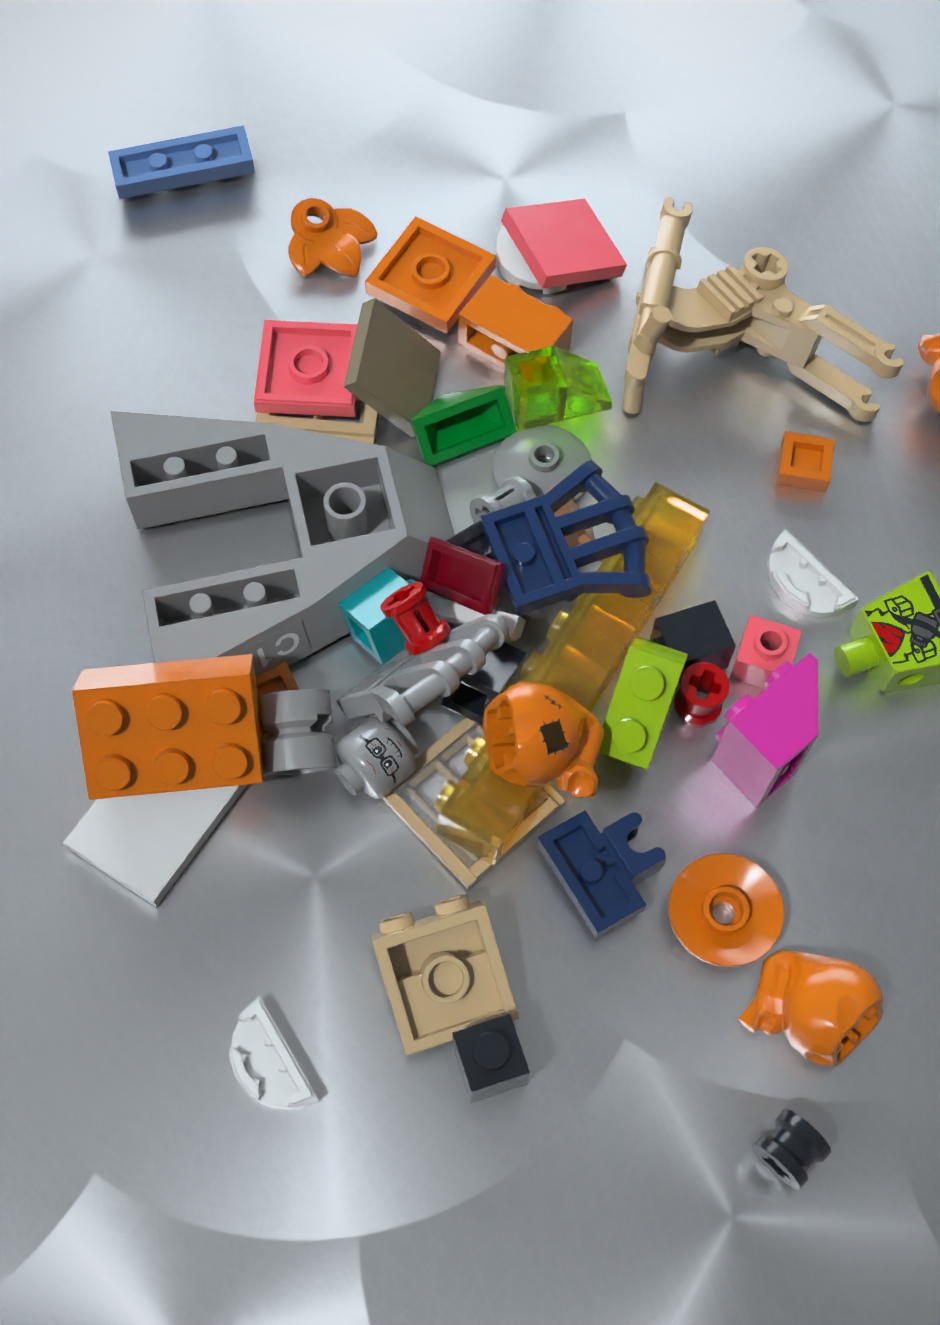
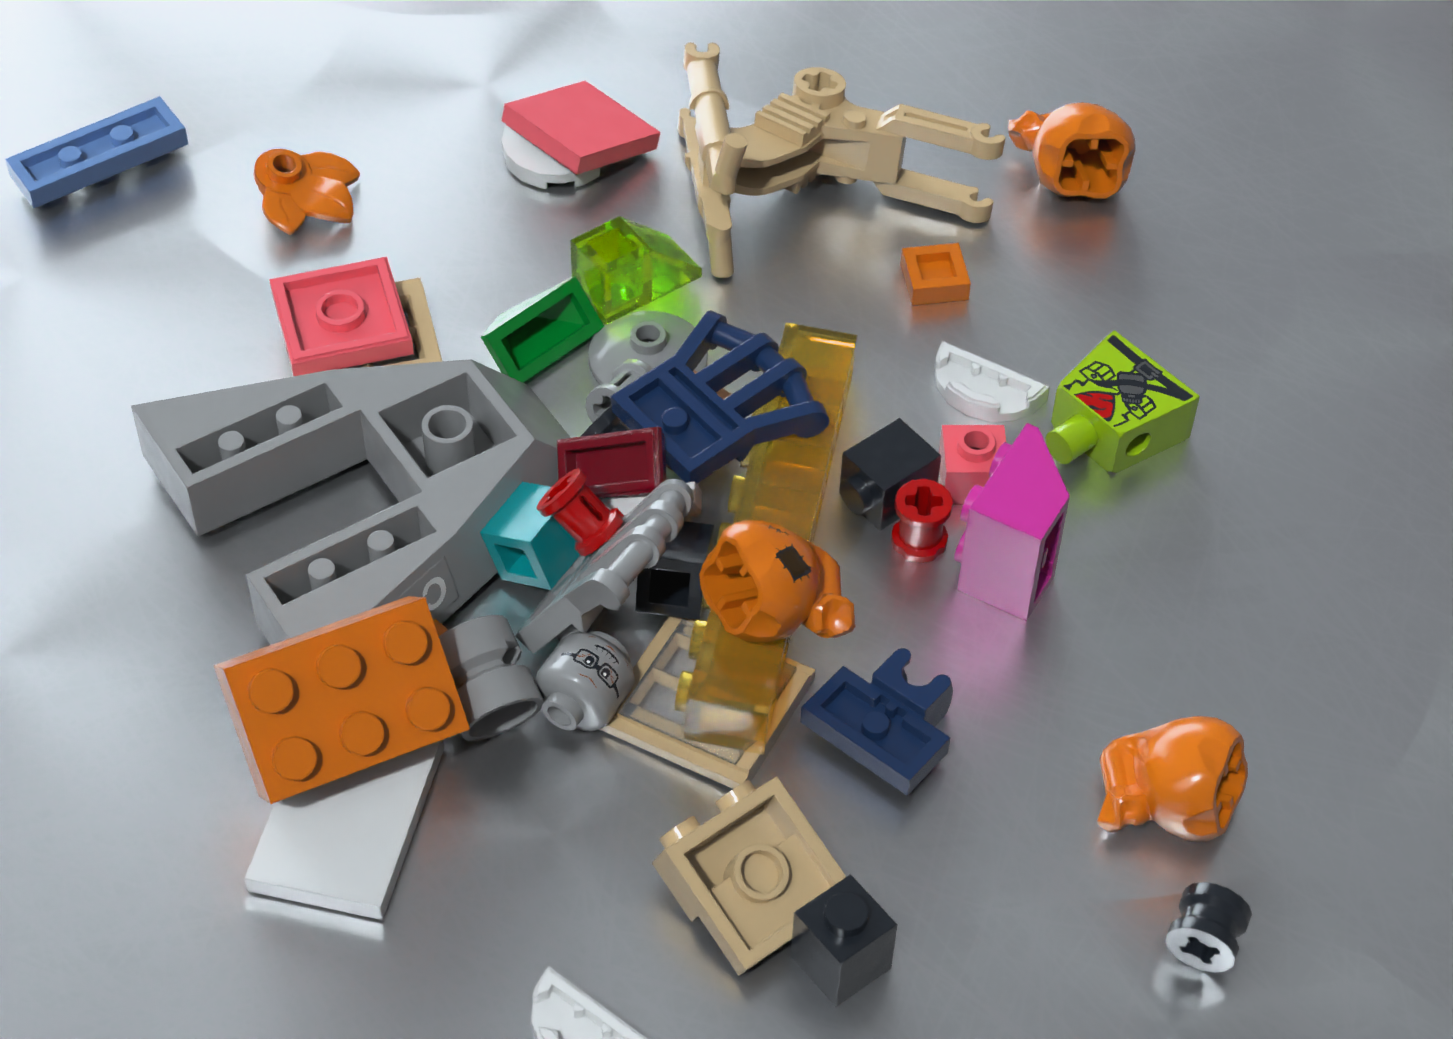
camera: 20 degrees left, 15 degrees down
dark tan tile [343,298,441,438] -> none
orange plate [365,216,496,334] -> none
orange brick [458,274,573,388] -> none
lime brick [599,637,688,770] -> none
orange dish [668,853,784,967] -> none

